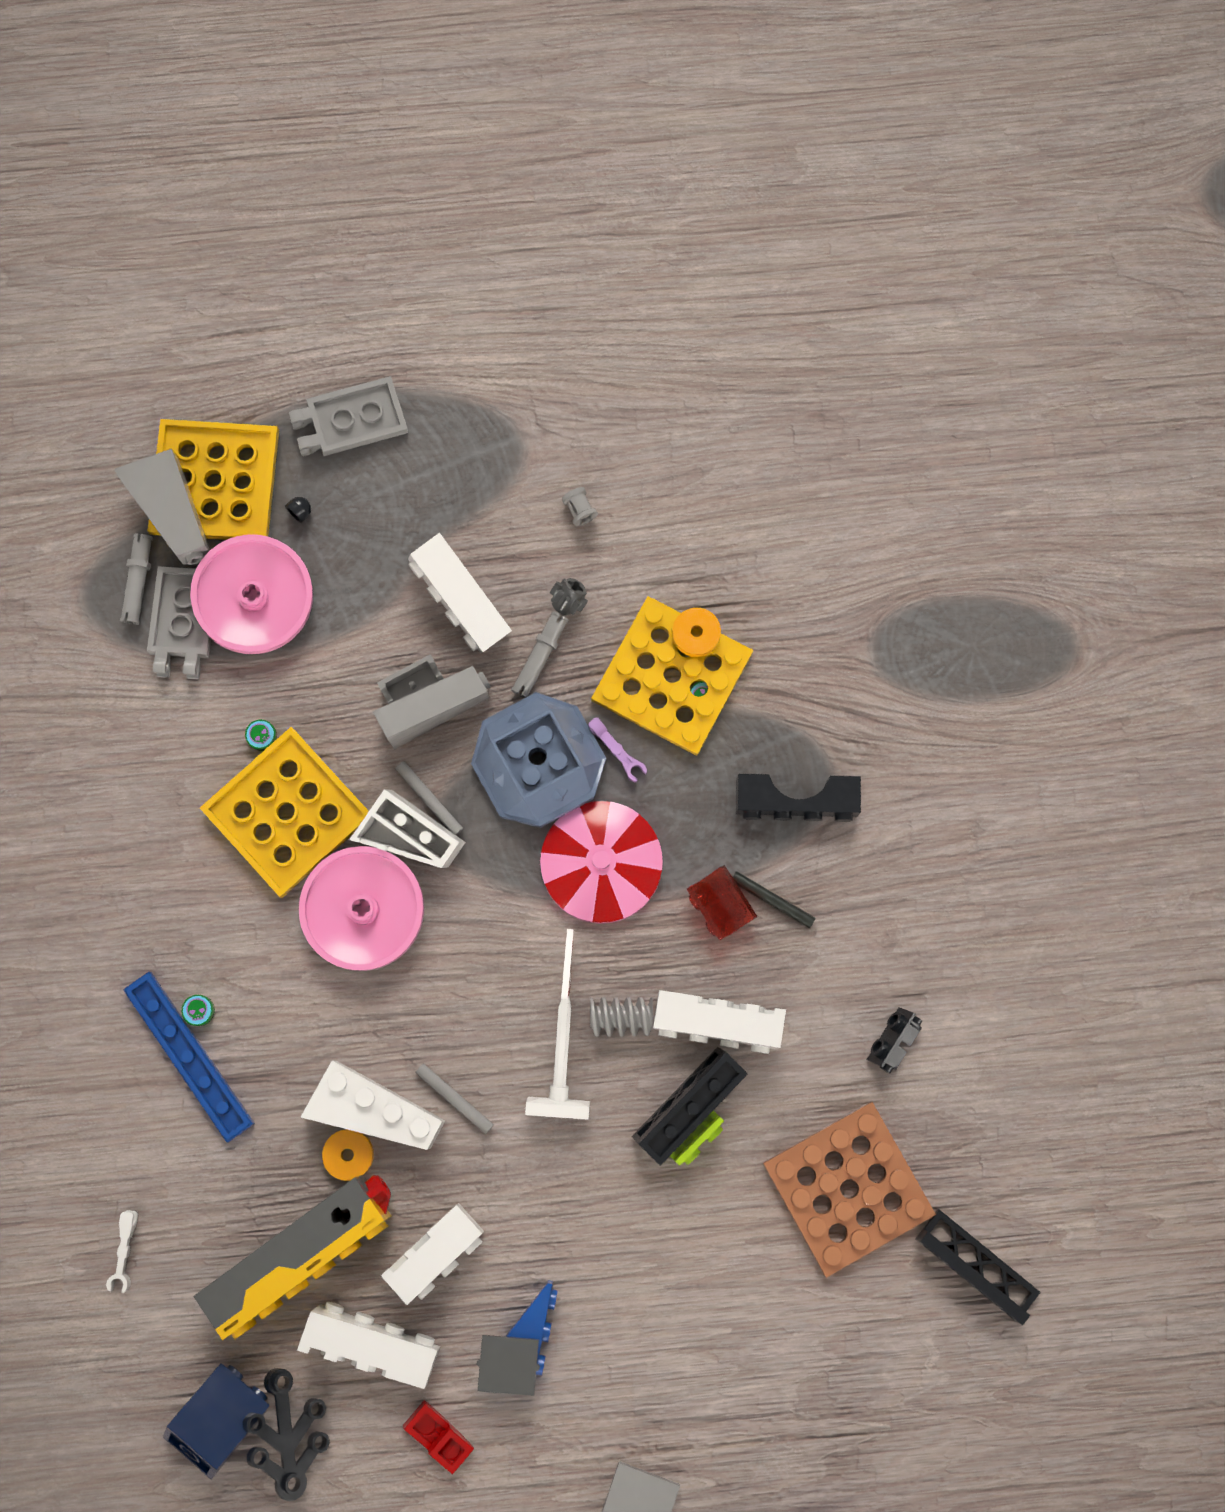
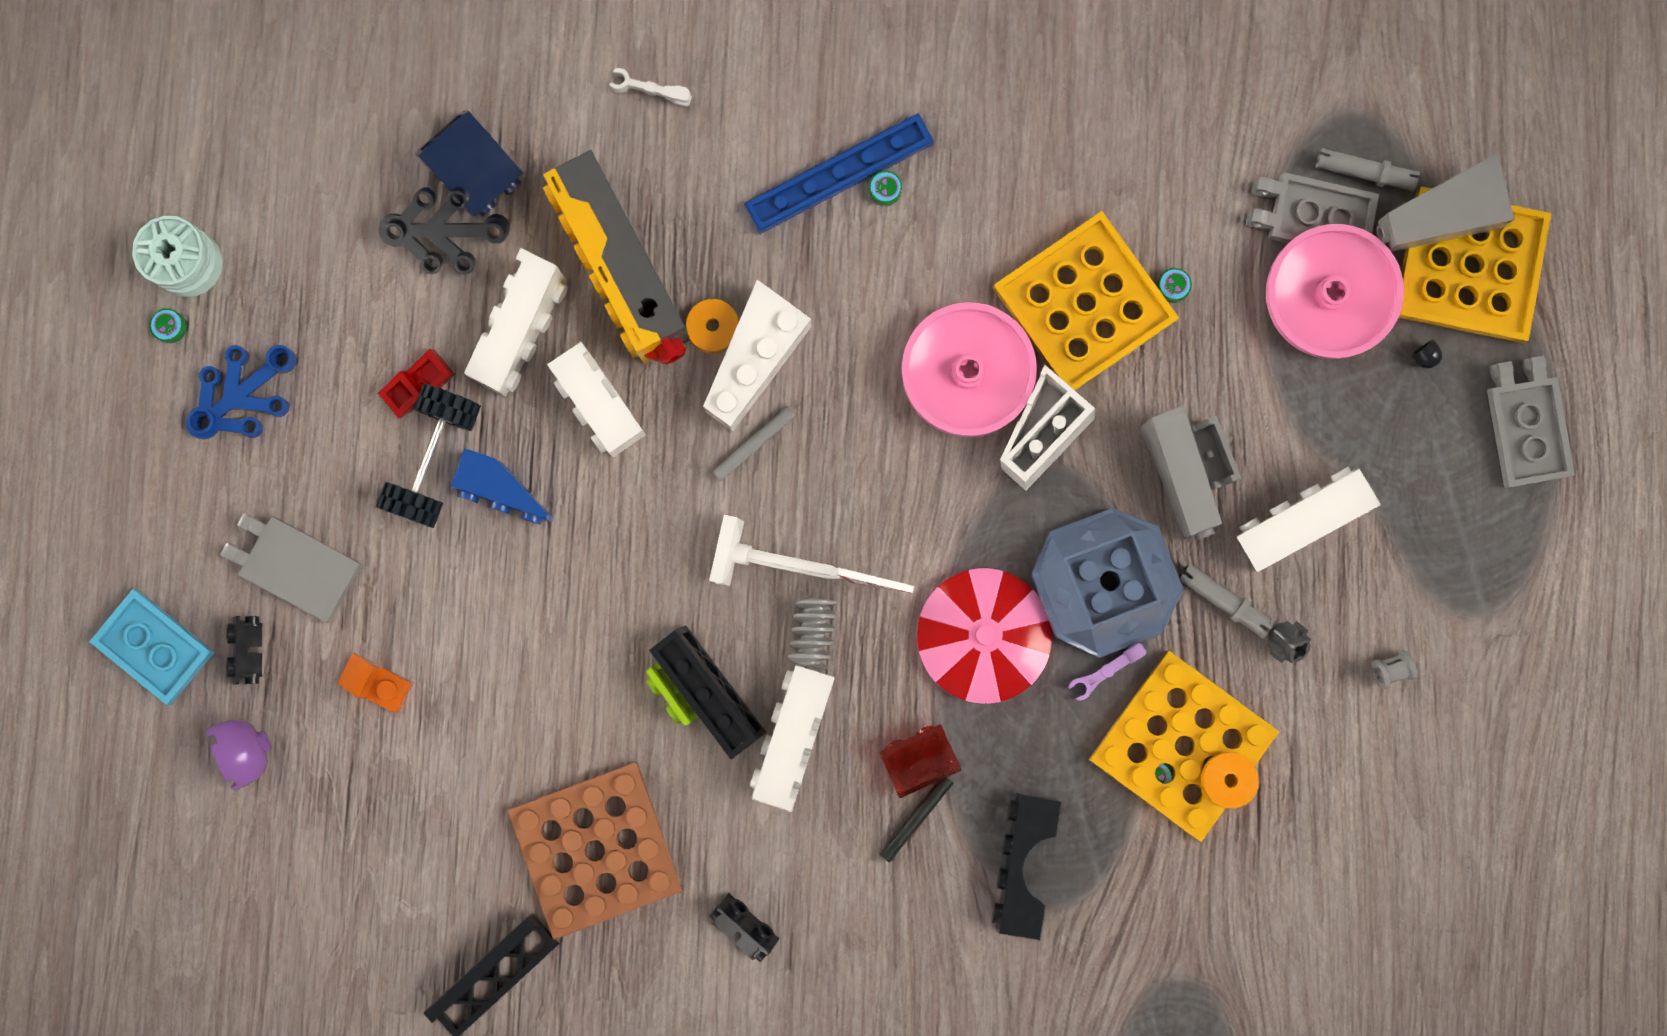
camera: 100 degrees right, 5 degrees up
light grey bar [395,761,463,835] -> none
dark grey piece [476,1335,540,1396] -> none
none -> orange slope [337,653,414,713]
none -> black axle [376,384,481,528]

